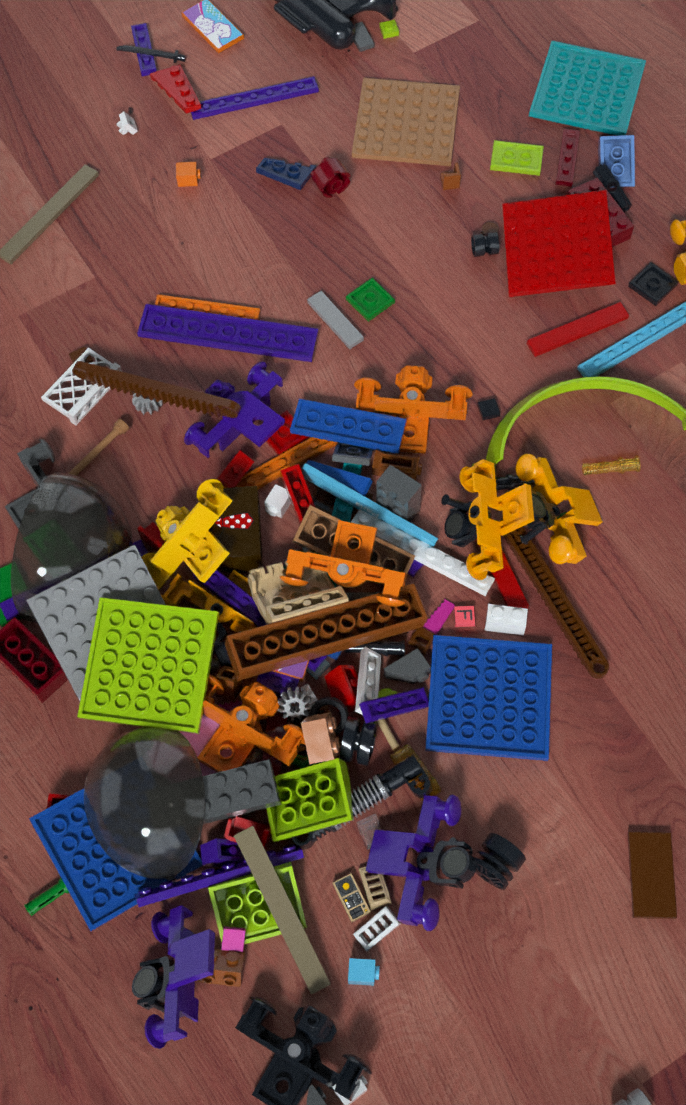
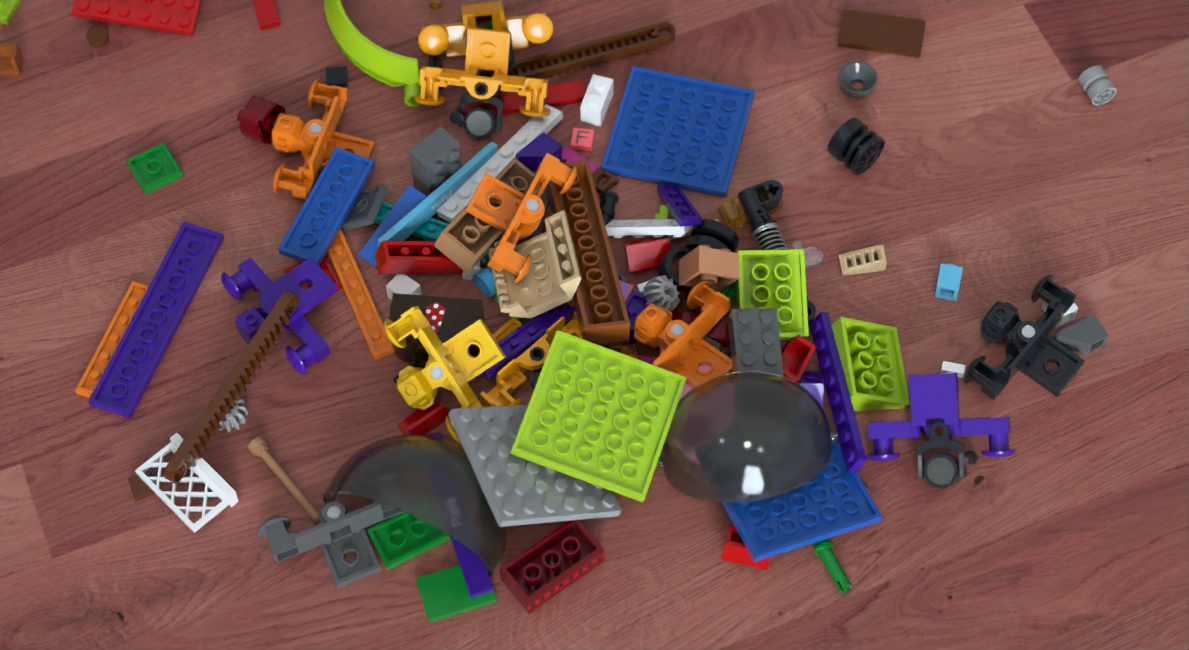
camera: 80 degrees left, 5 degrees down
red panel [216,450,254,488] -> none
dark pink tile [221,926,246,952] -> none
dark tan tile [234,826,331,995] -> none
light grey tile [307,291,364,349] -> none
tile [332,873,371,923] -> none
white slope [353,906,401,952] -> none
dark purple piece [366,794,477,931] -> none
dark orange window [372,450,422,481] -> none
dark grey slope [384,648,431,684] -> none
black wheel [471,231,499,257] -> none
none -> dark red brick [237,95,286,144]
none -> dark purple slope [515,132,563,171]
none -> dark grey piece [839,62,878,97]
none -> white tile [941,361,966,378]

